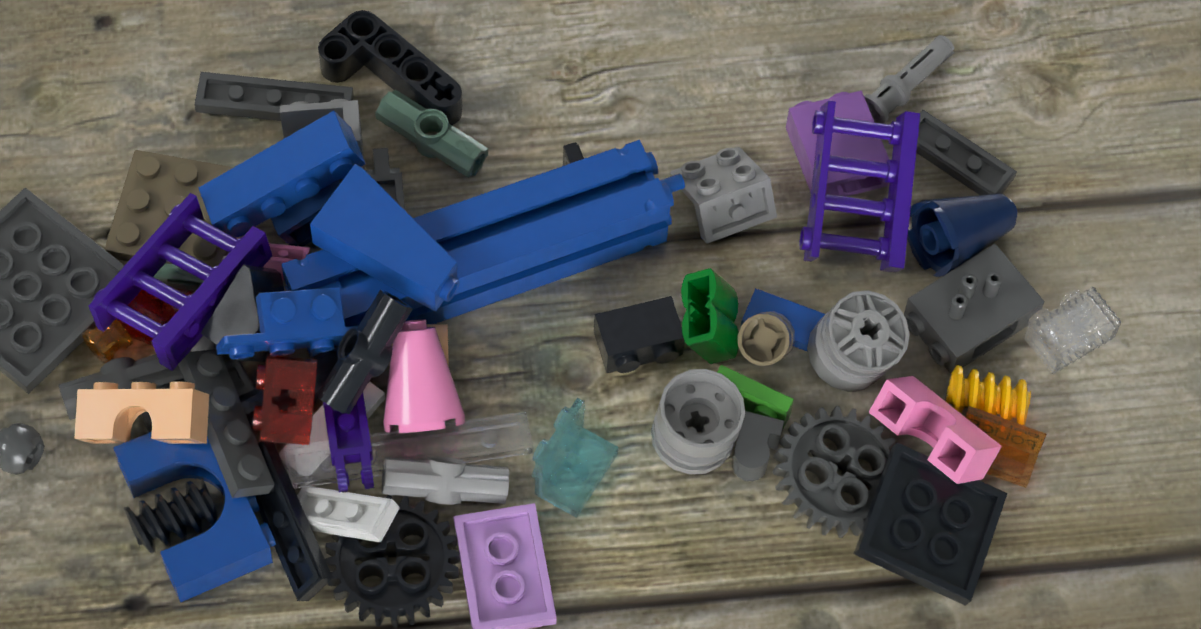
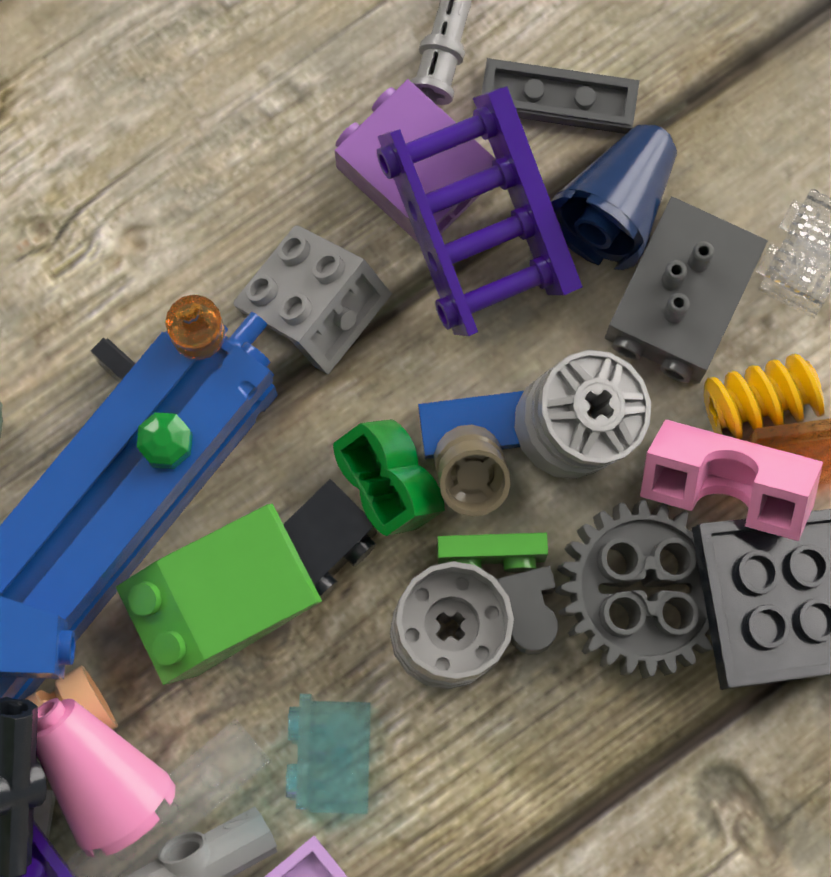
camera: 25 degrees left, 15 degrees up
none -> bright green slope [116,504,322,685]
none -> green tile [137,412,193,469]
none -> clear orange wheel [165,295,226,360]

